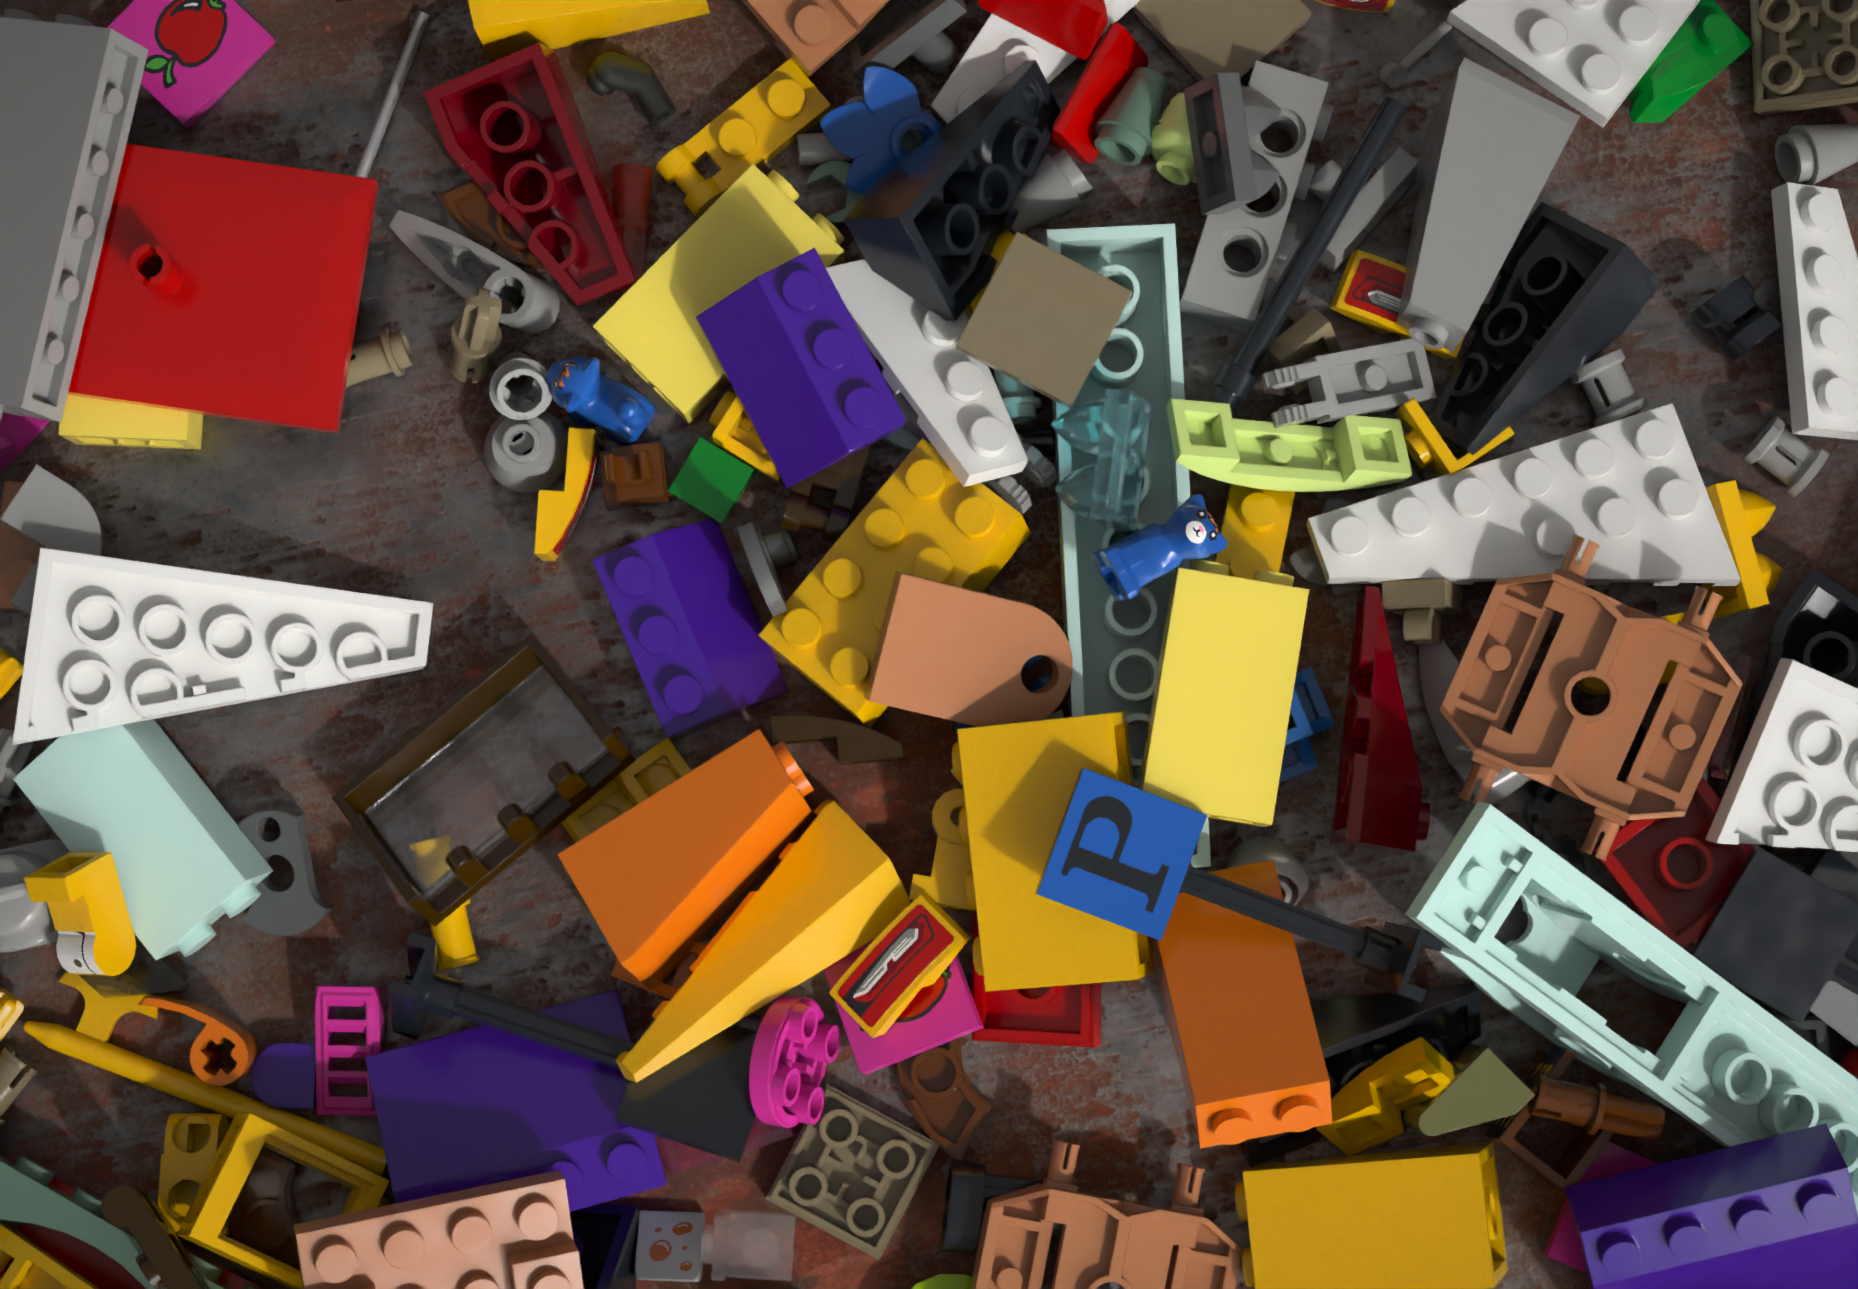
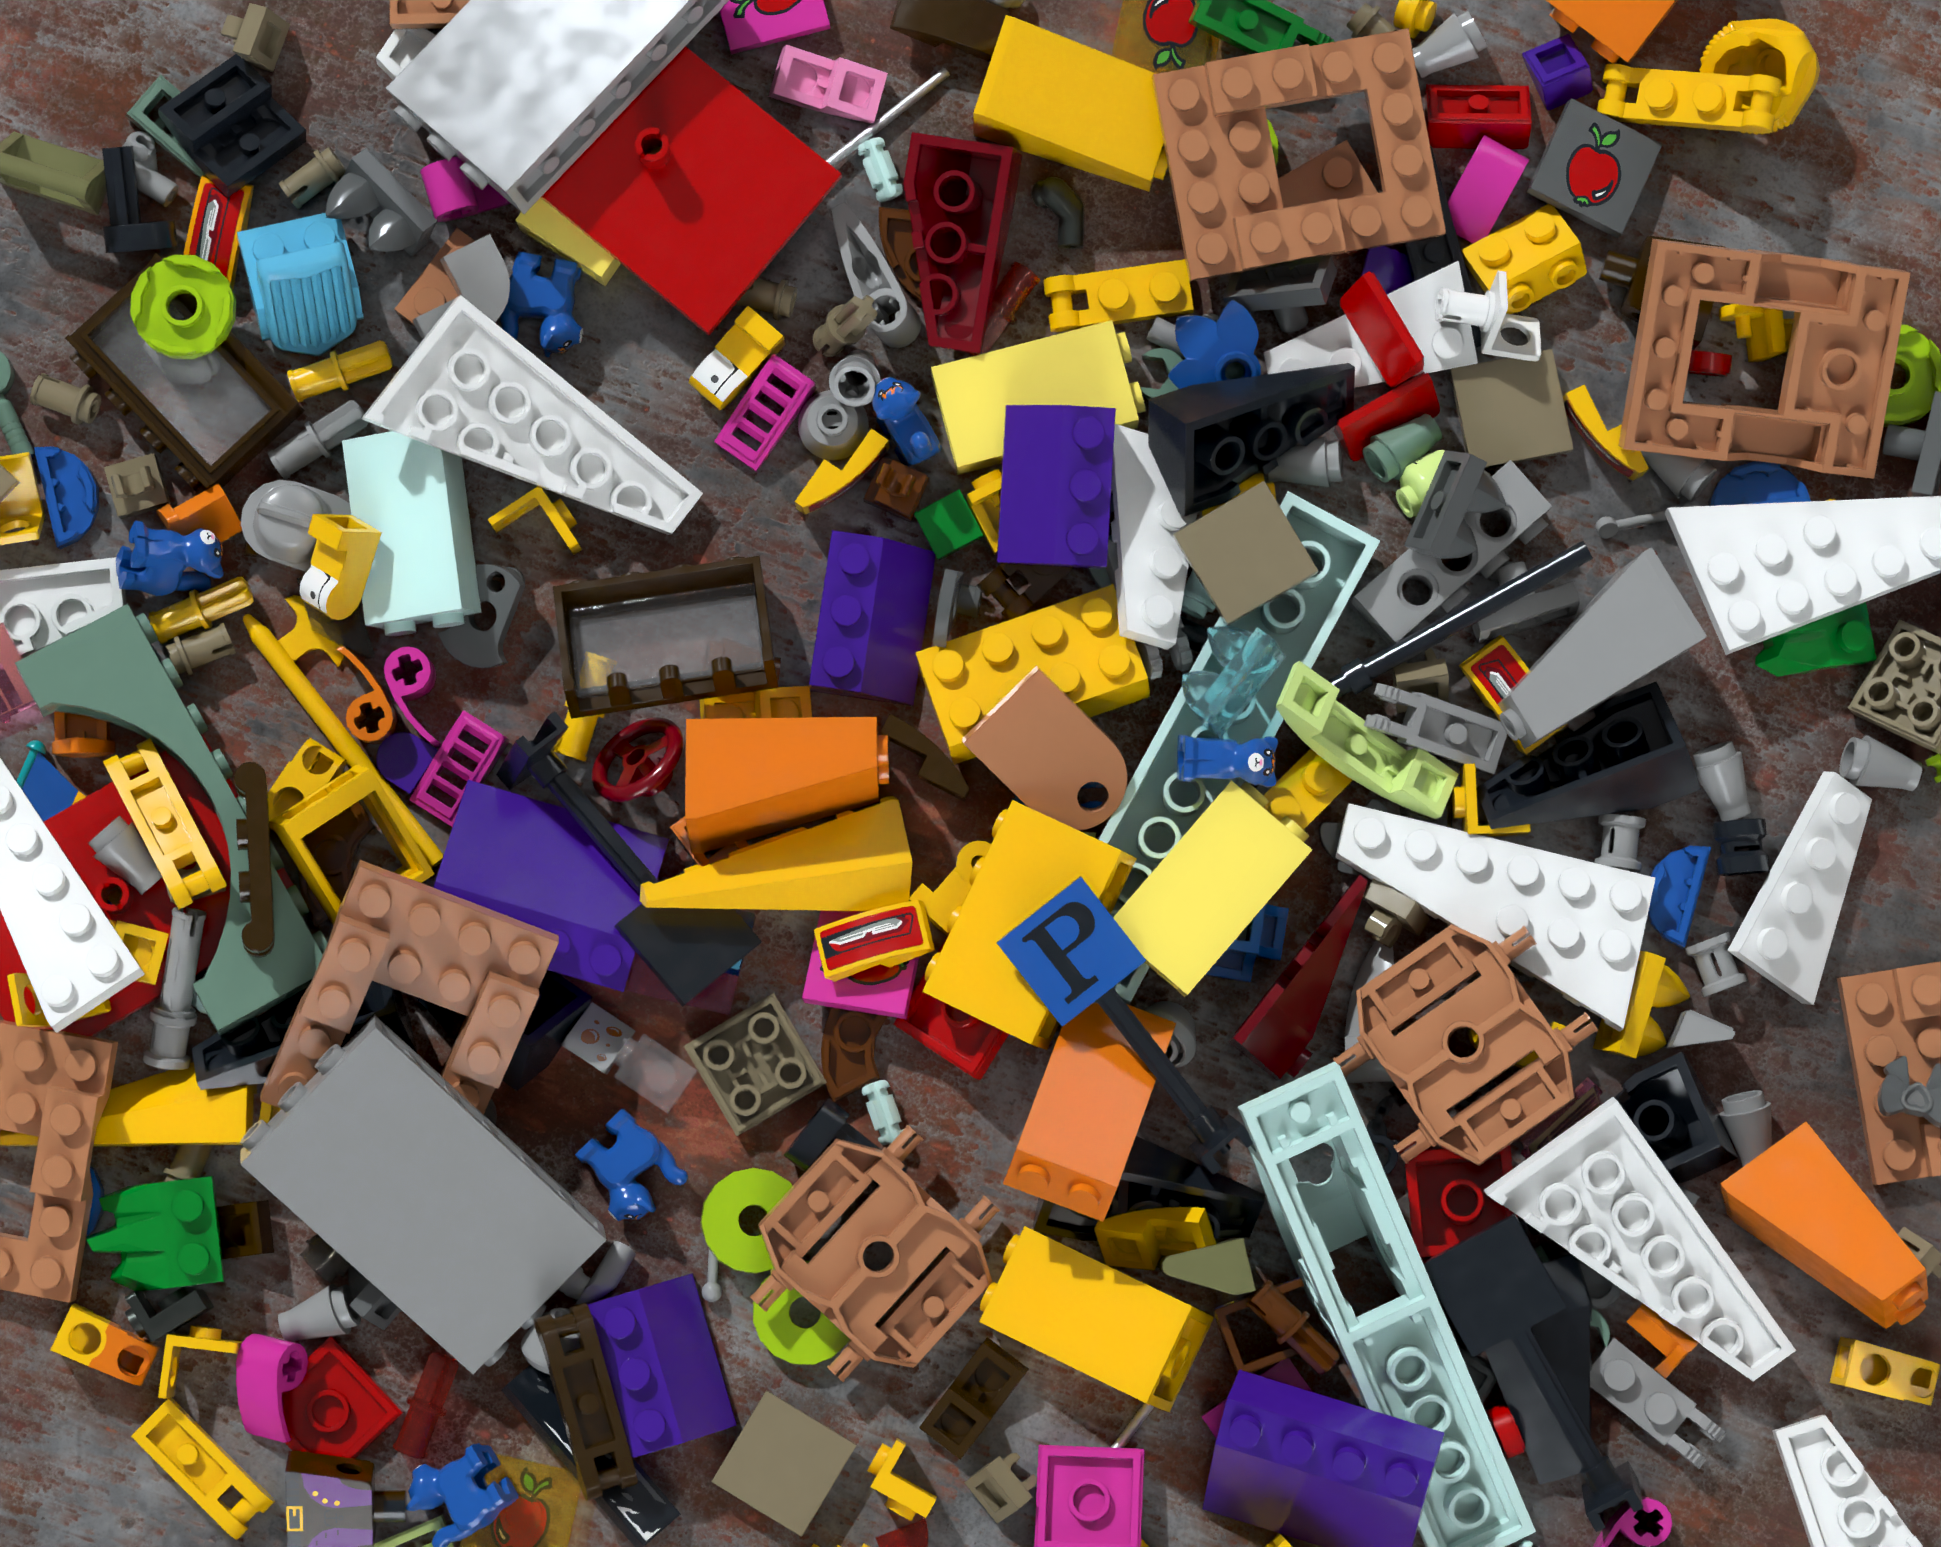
camera: 30 degrees right, 0 degrees up
dark pink tile [749,995,841,1128] -> none
none -> dark pink panel [384,647,442,748]
none -> yellow bracket [487,486,582,555]
none -> blue animal [500,252,583,358]
none -> dark red piece [592,717,683,802]
none -> yellow leg [688,306,785,410]
none -> dark pink slope [714,354,816,472]
none -> bright pink slope [768,45,888,123]
none -> light aqua piece [858,137,903,202]
none -> light aqua piece [862,1080,904,1145]
none -> blue tile [1648,846,1711,949]
none -> light grey slope [1665,1010,1735,1048]
none -> light grey cone [1693,741,1752,821]

